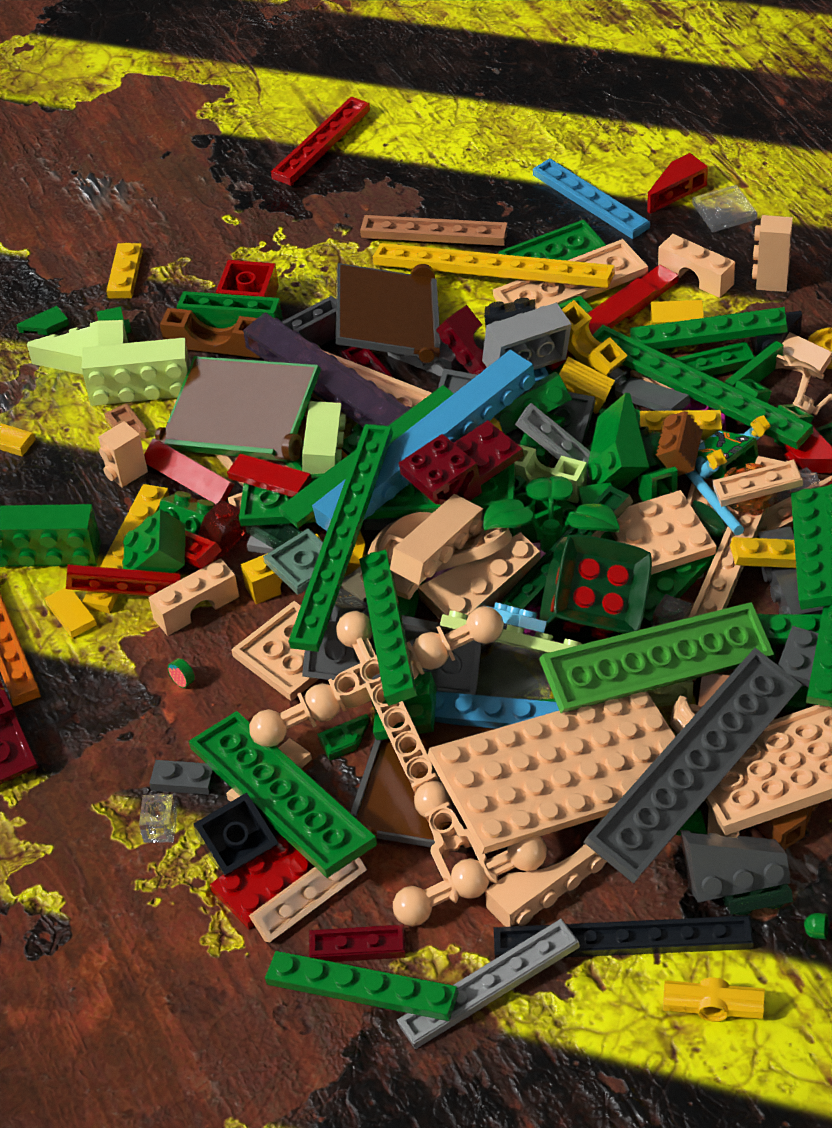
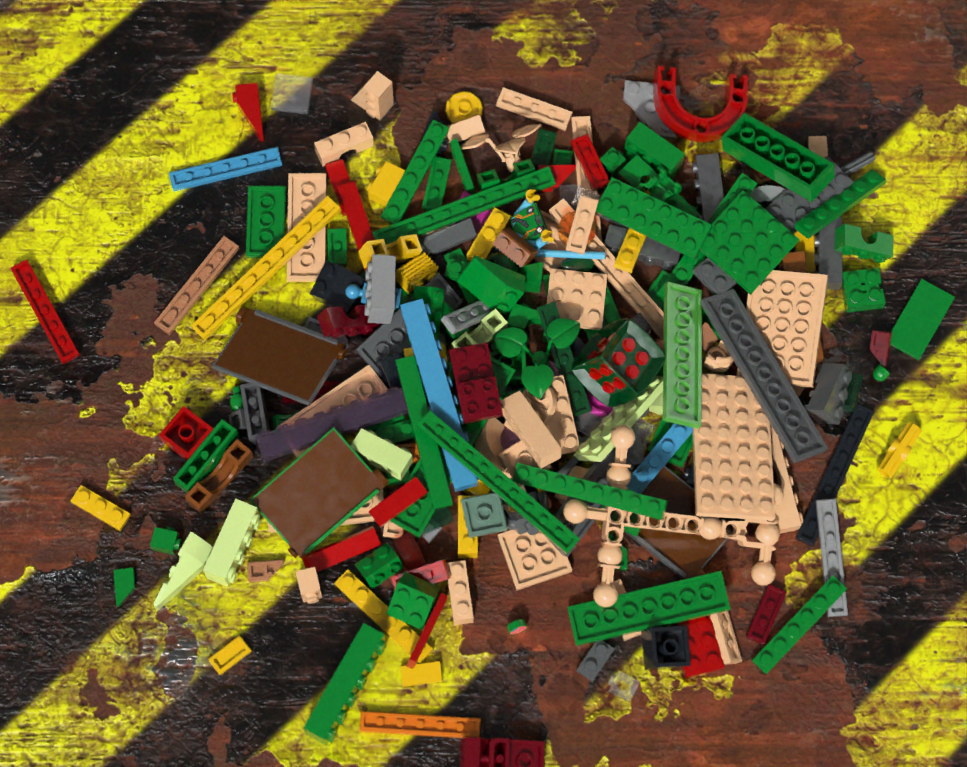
camera: 70 degrees left, 25 degrees up
medium azure plate [484,602,547,633] -> none

